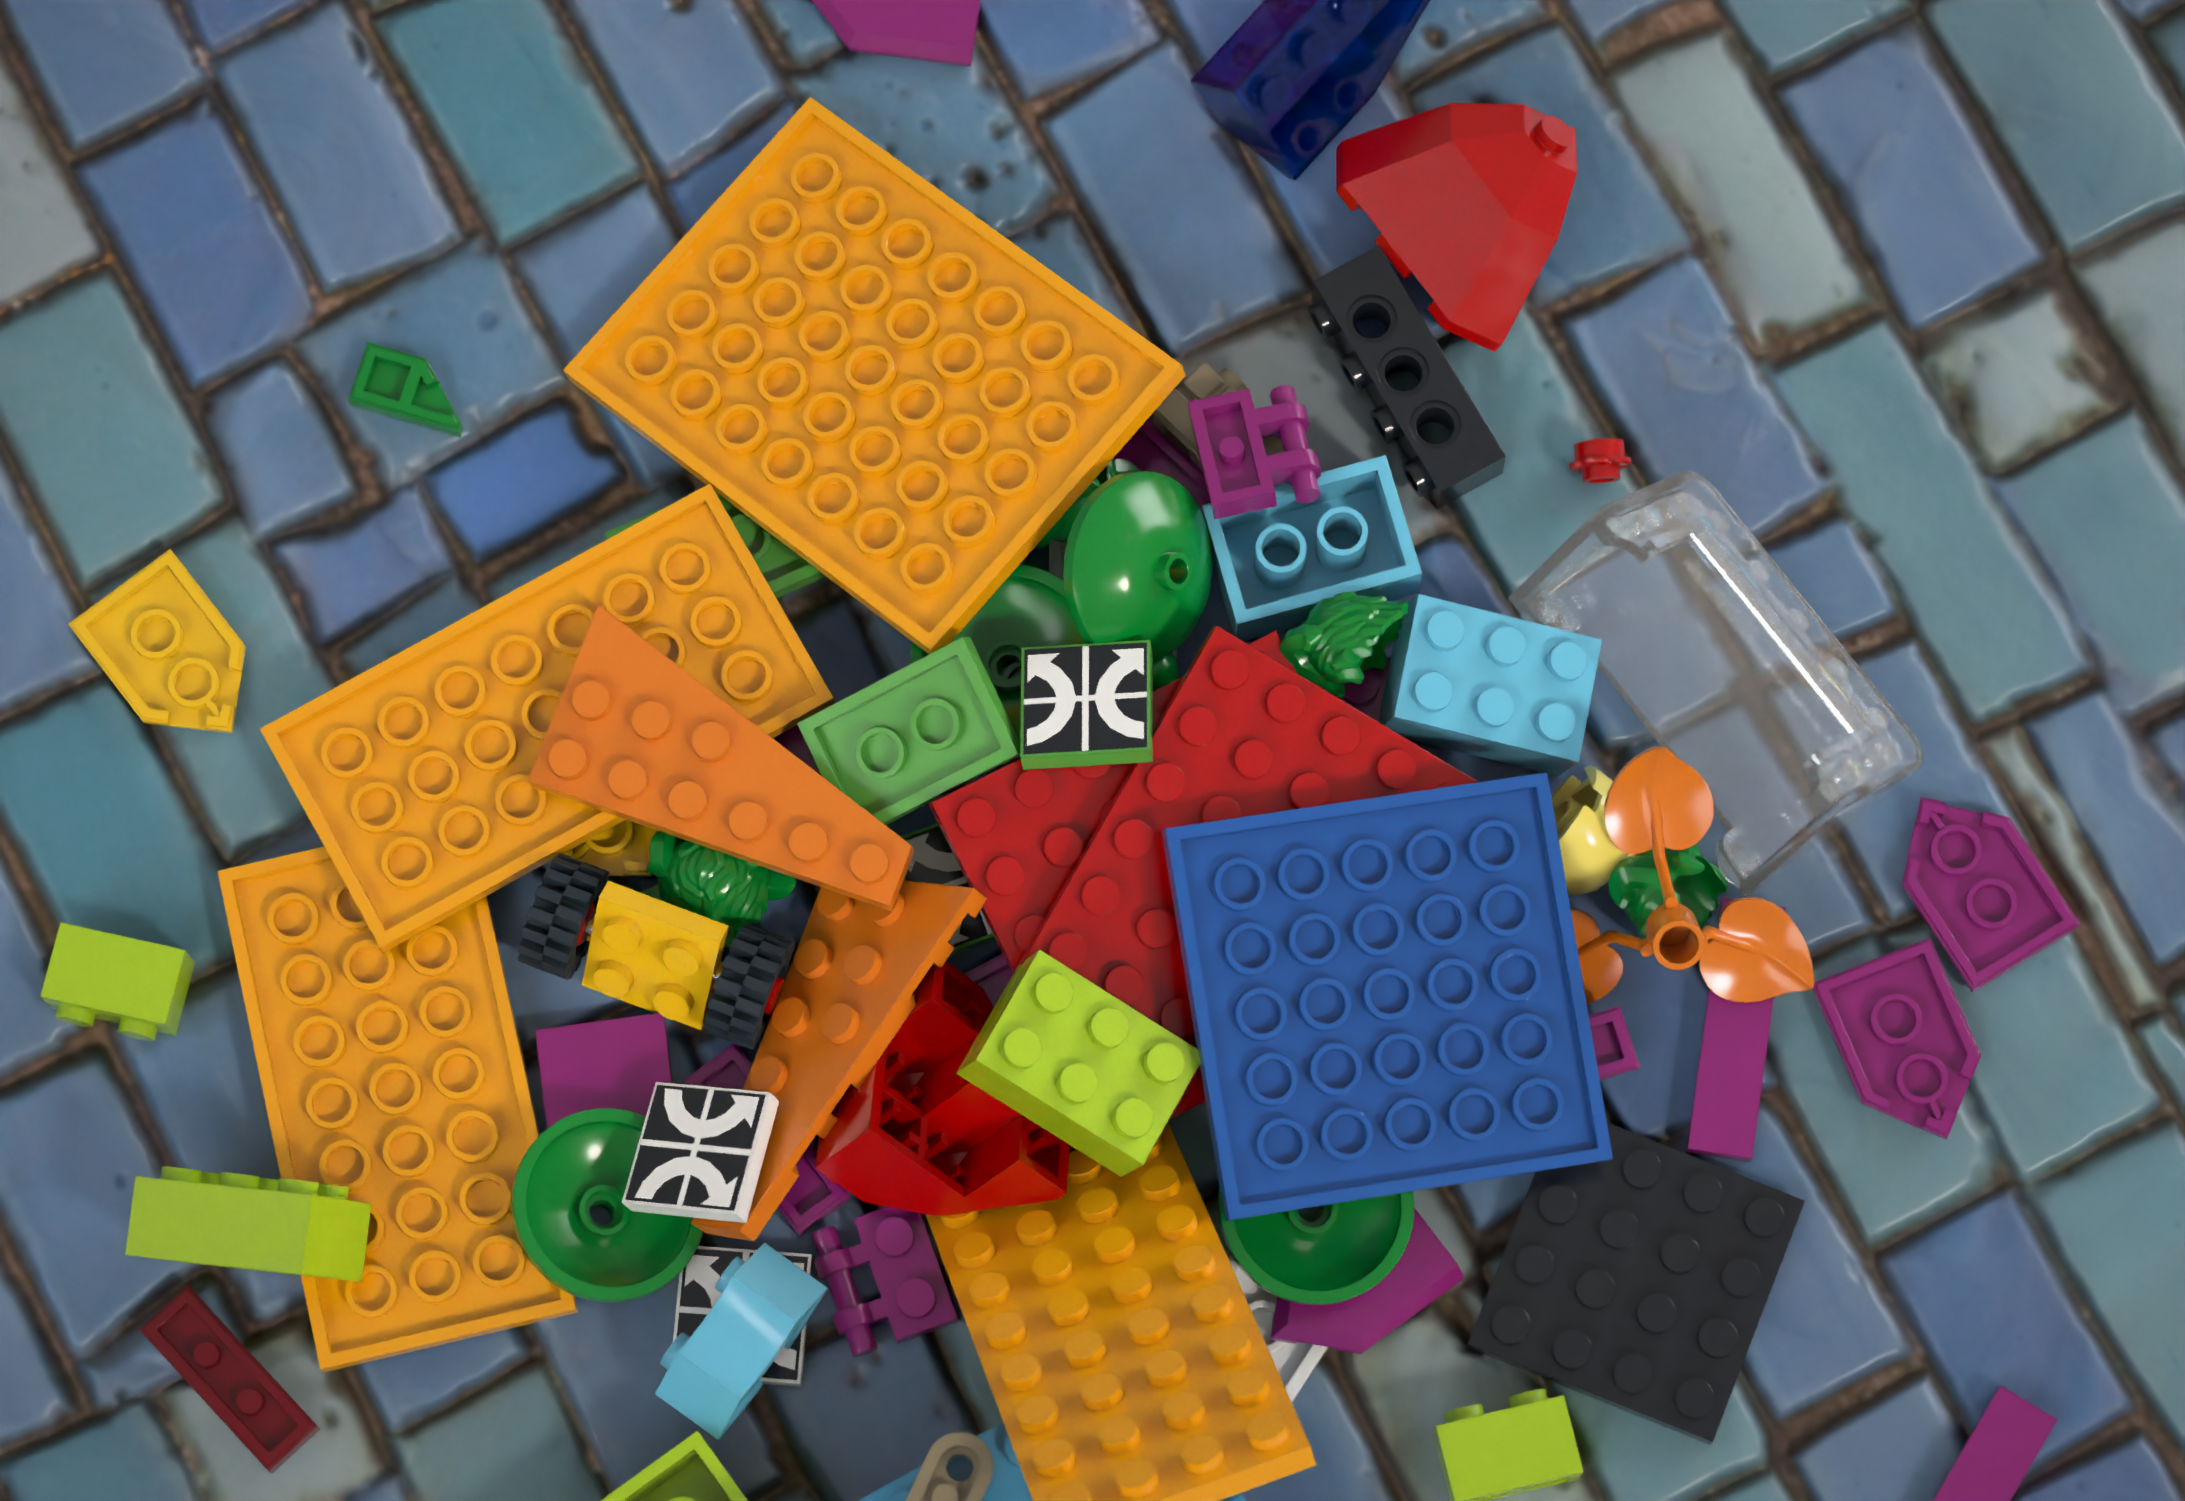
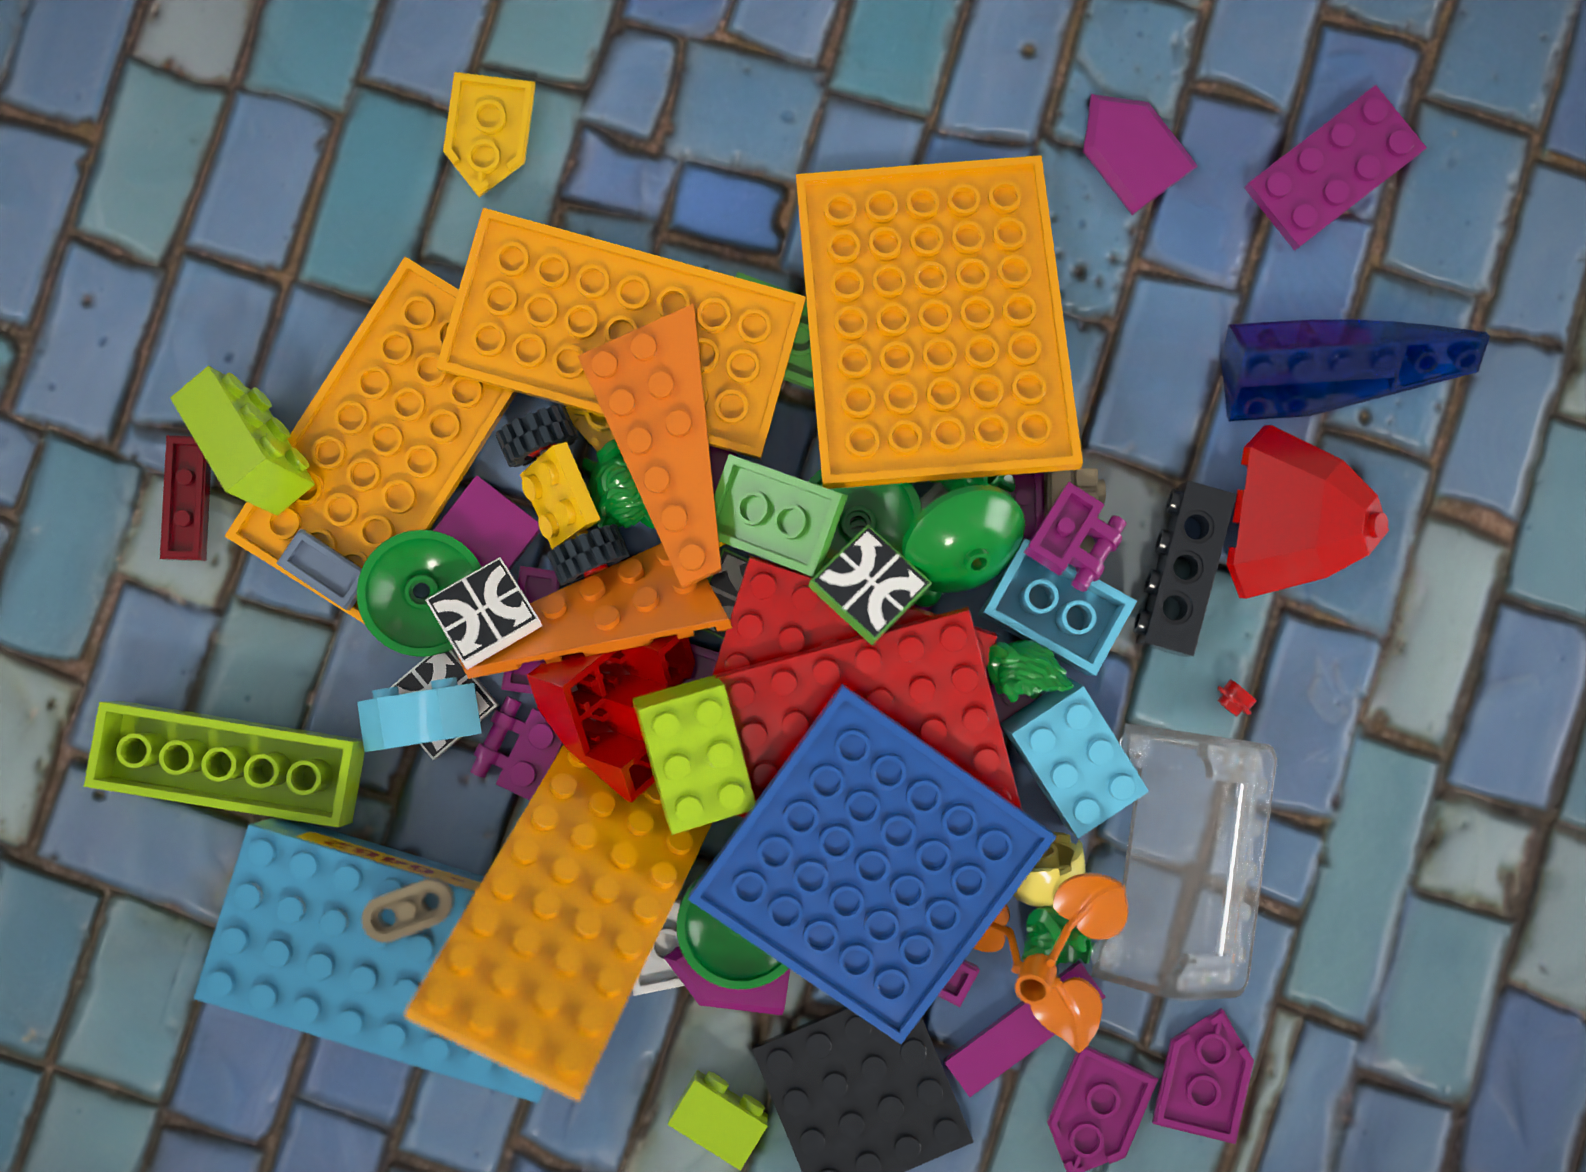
camera: 40 degrees right, 10 degrees up
lime brick [40,922,195,1041] -> none
green tile [348,342,463,438] -> none
none -> sand blue tile [276,529,362,611]

